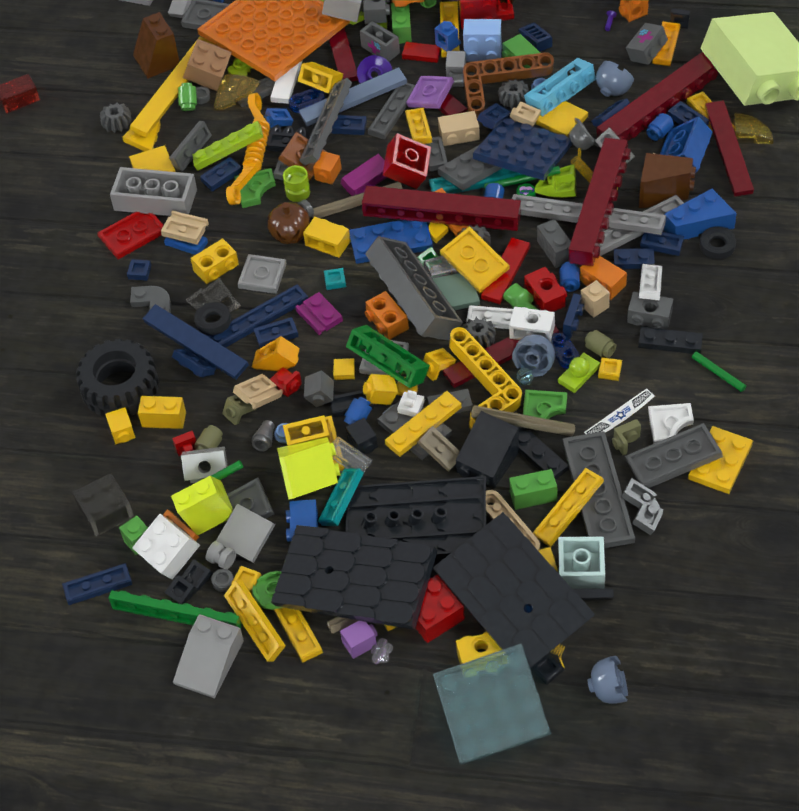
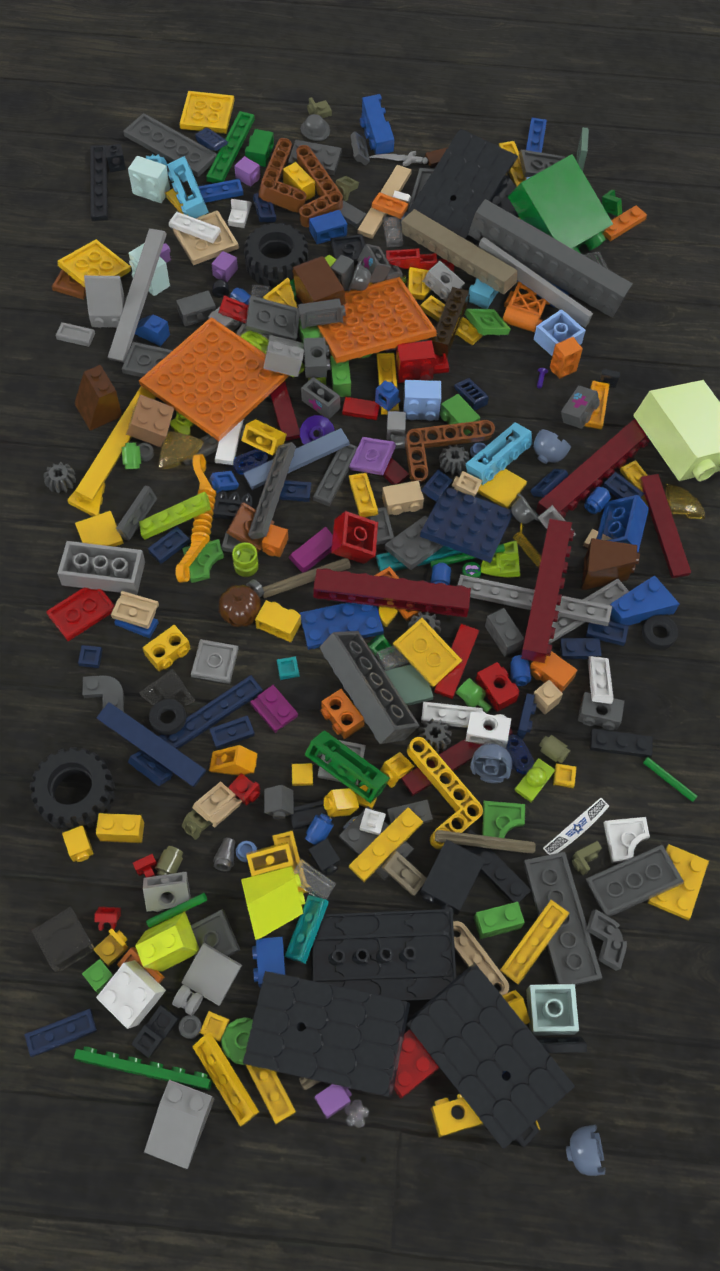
camera: 10 degrees left, 10 degrees up
clear light blue plate [433,644,551,765] -> none
clear light blue hinge [516,368,534,385] -> none
none -> yellow bracket [93,928,129,967]
none -> red tile [94,907,121,931]

